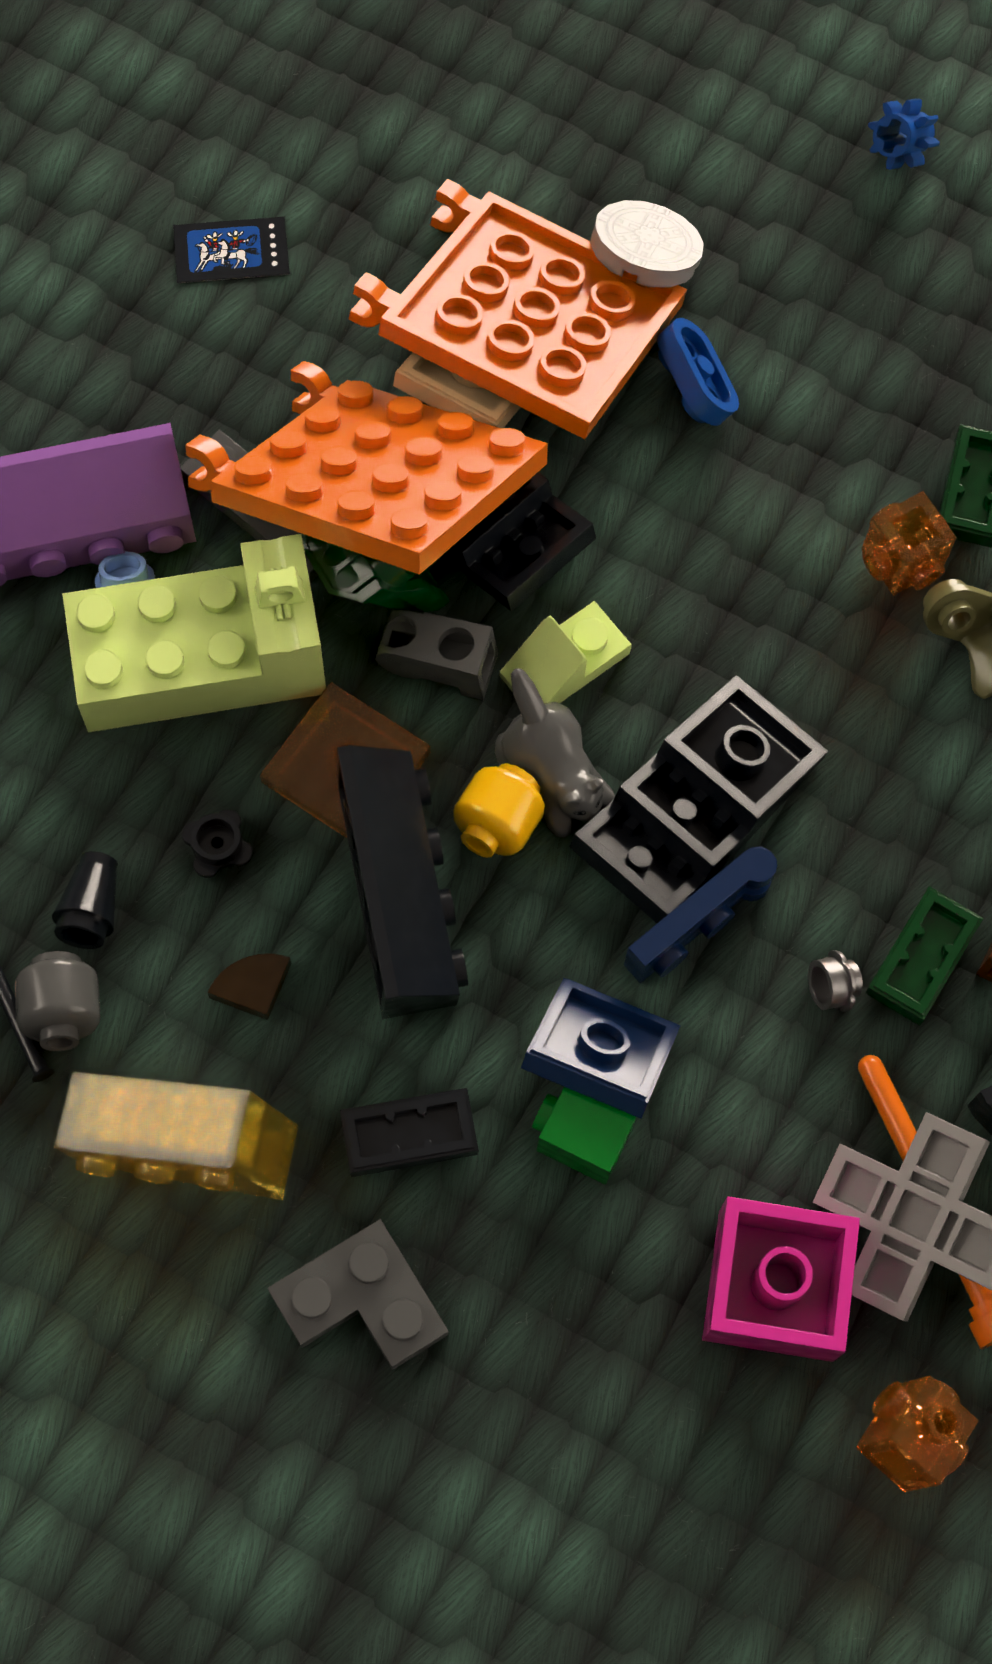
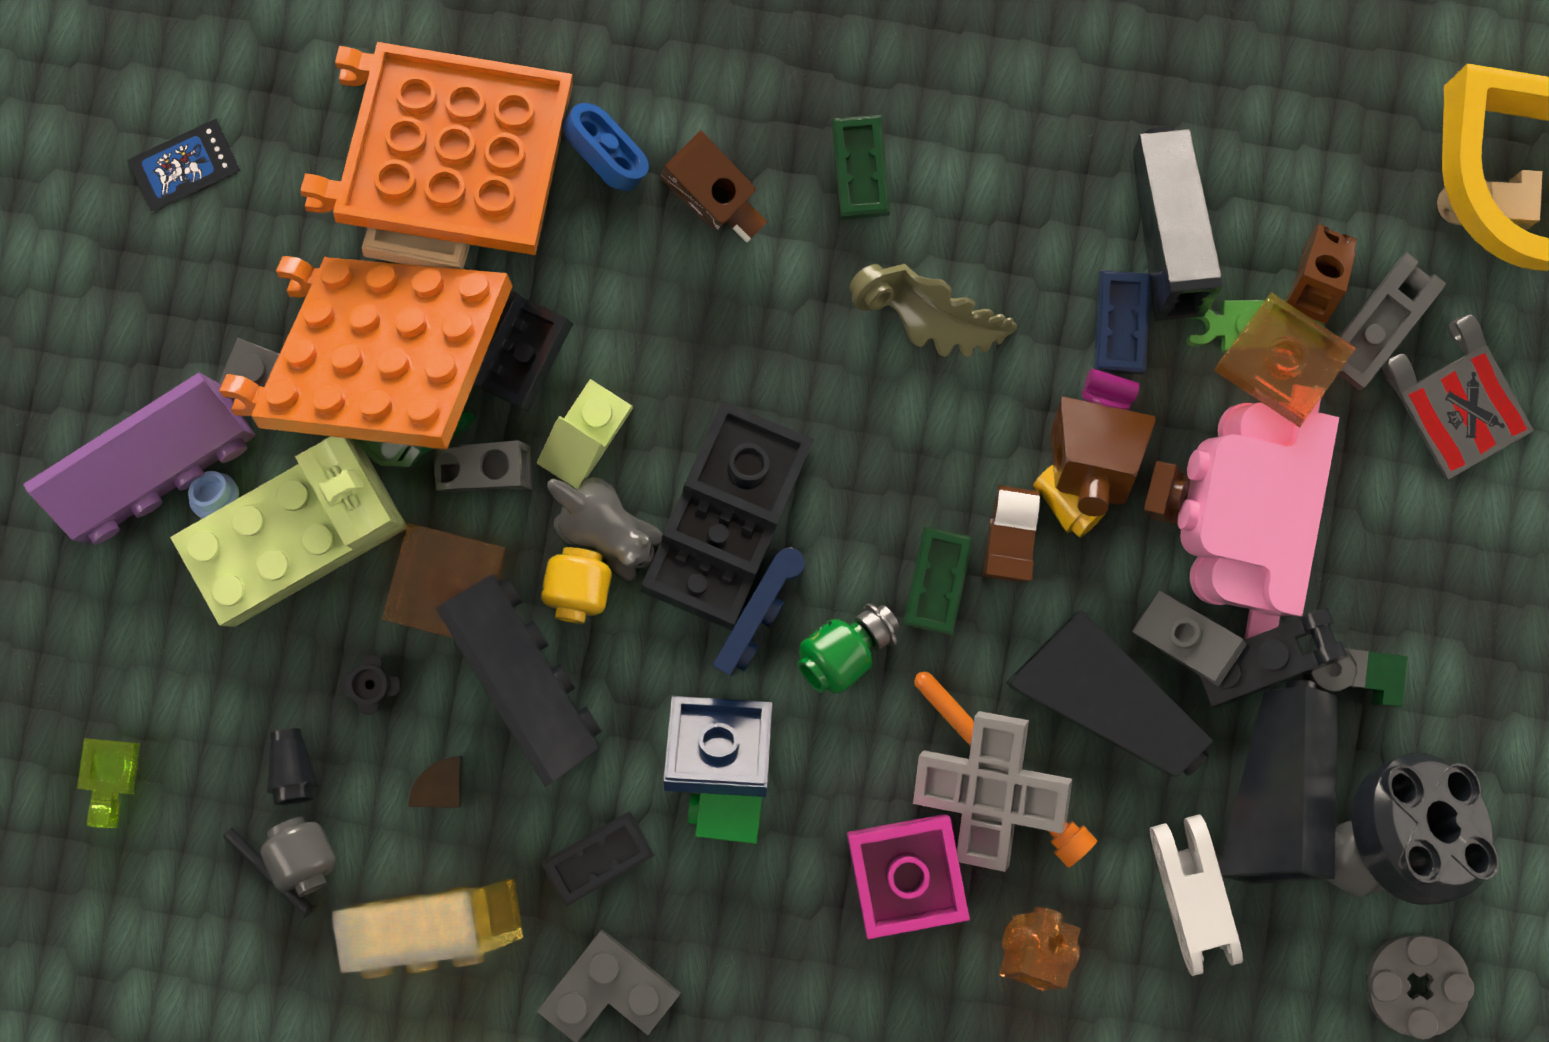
camera: 15 degrees left, 15 degrees up
tile [590,200,704,288] -> none
clear orange brick [861,491,957,596] -> none
none -> reddish brown torso [659,130,768,243]
none -> green head [797,619,873,694]

